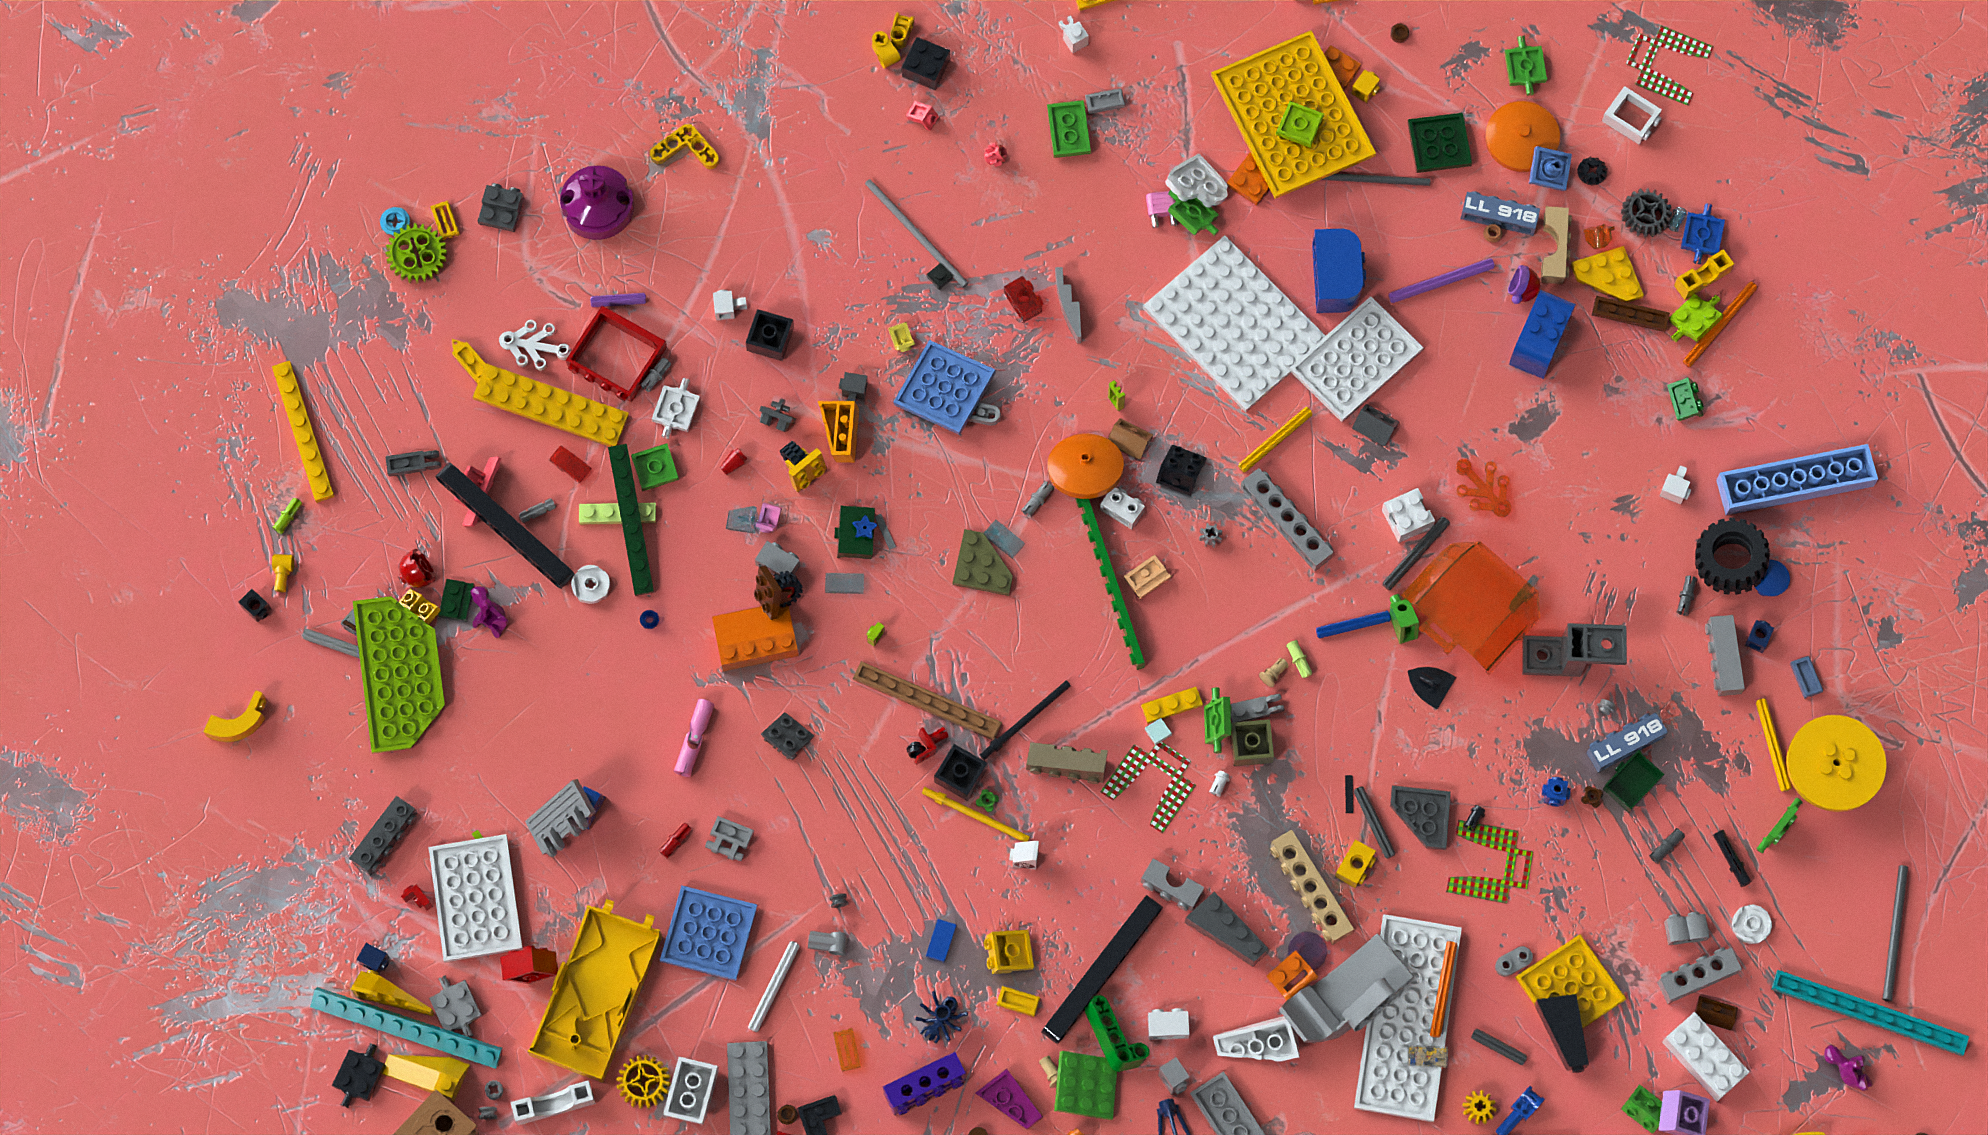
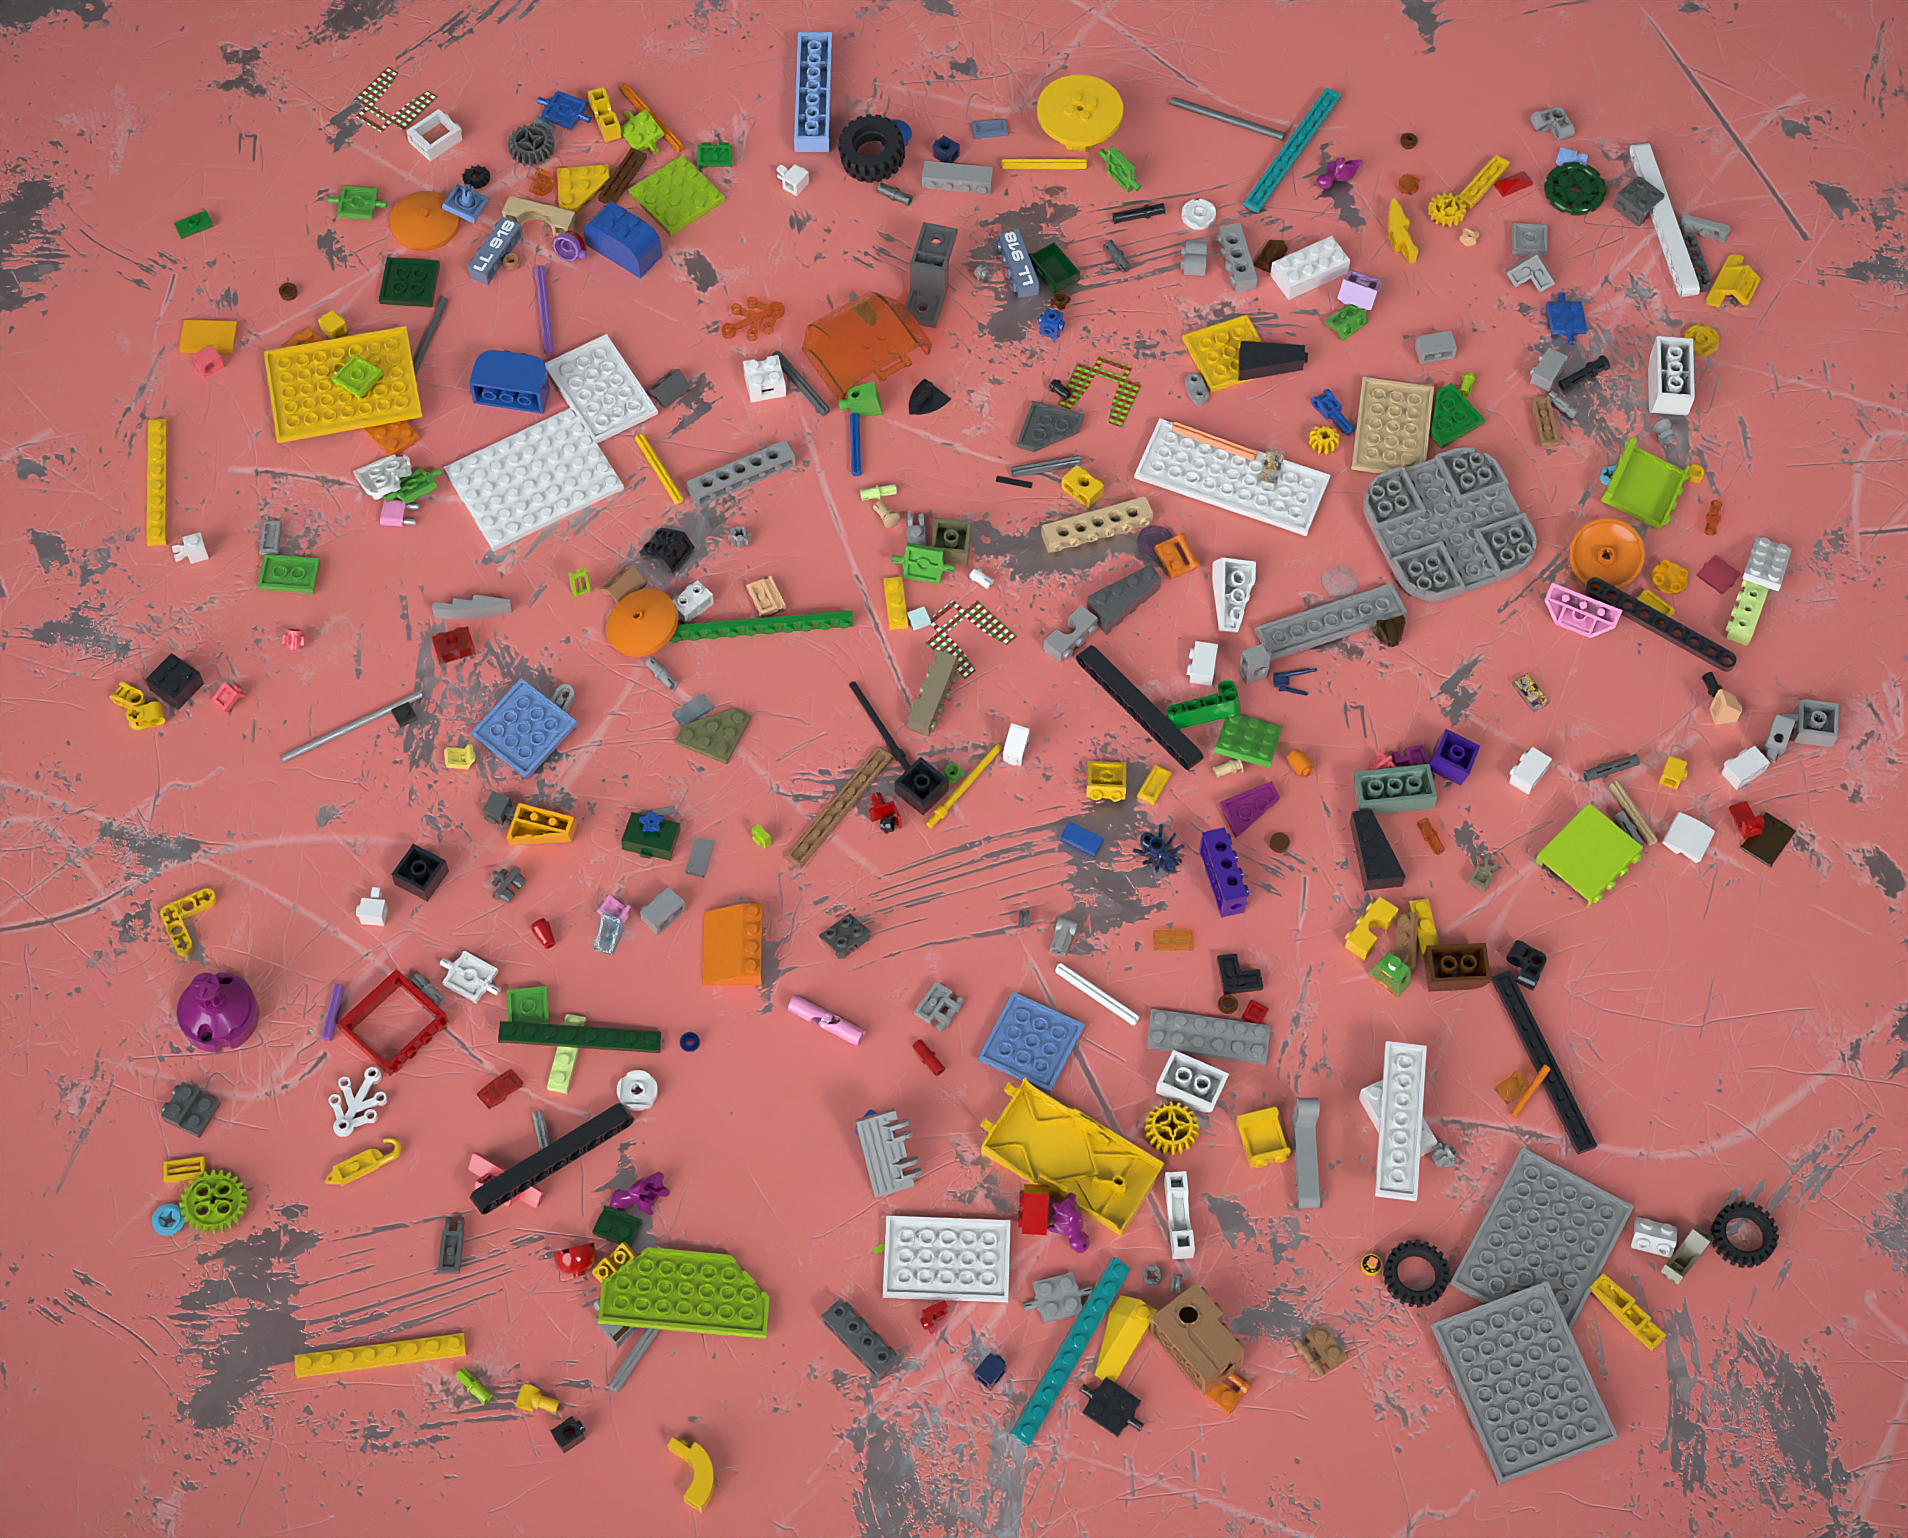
camera: 80 degrees left, 10 degrees down
yellow wedge [351,970,434,1016] -> none
yellow plate [473,363,629,447] -> none
reddish brown plate [754,565,803,620] -> none
yellow plate [780,441,827,492] -> none
light grey beam [1279,934,1414,1043] -> none
dark grey axle [1471,1029,1527,1065] -> none
none -> lime plate [628,155,725,236]
none -> magenta animal [1047,1192,1090,1253]

